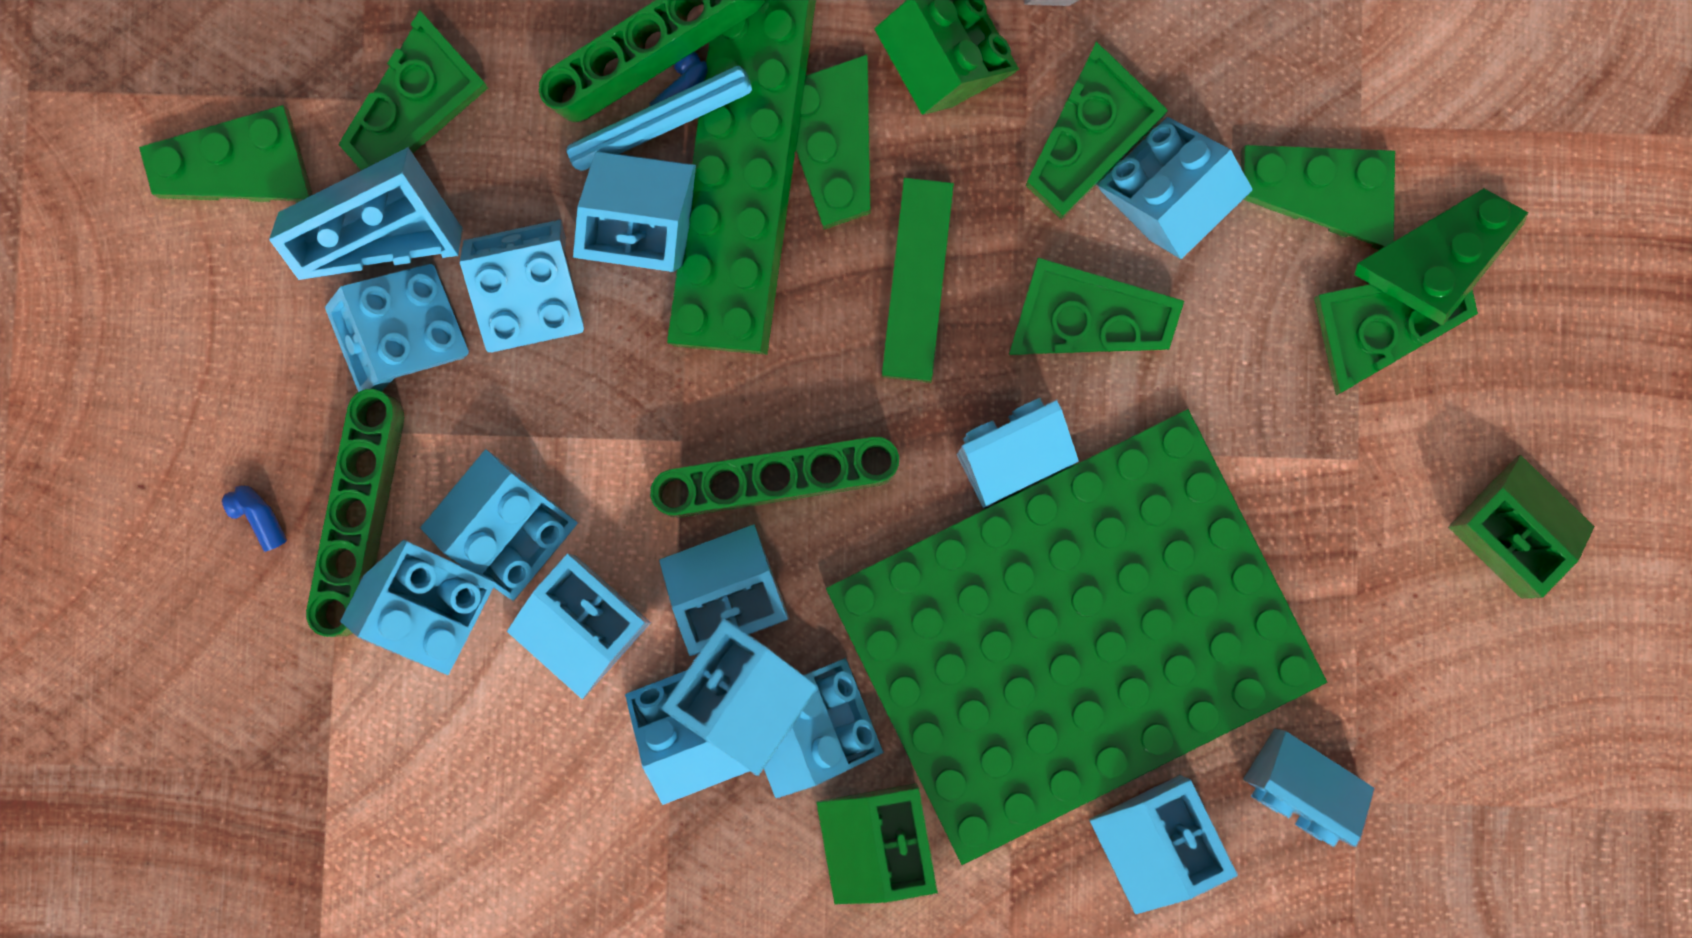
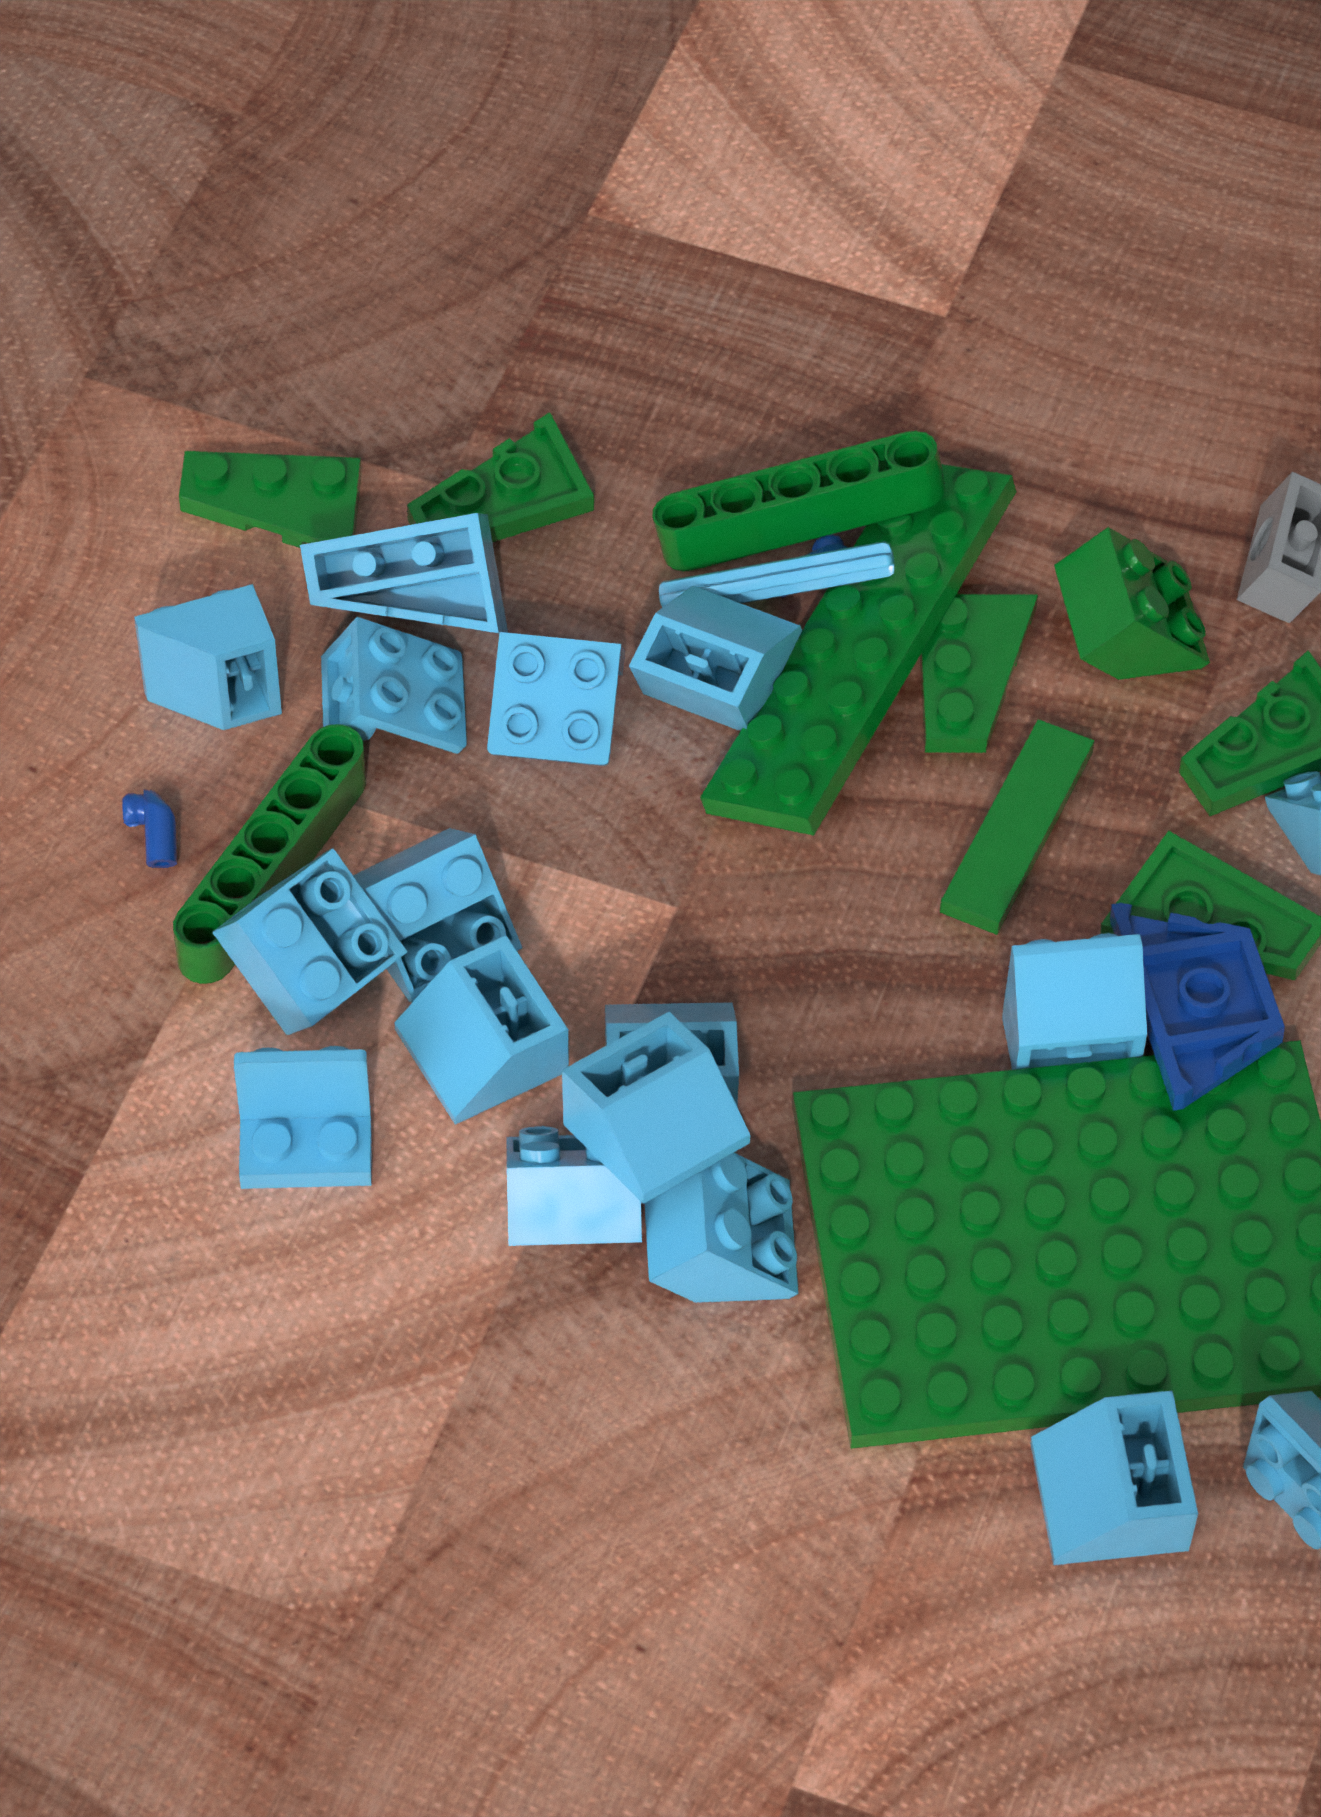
camera: 15 degrees right, 30 degrees down
green beam [650,437,899,518] -> none
green slope [816,783,938,905] -> none
none -> medium azure slope [134,584,282,730]
none -> medium azure bracket [234,1046,372,1189]
none -> blue wing [1110,903,1285,1111]

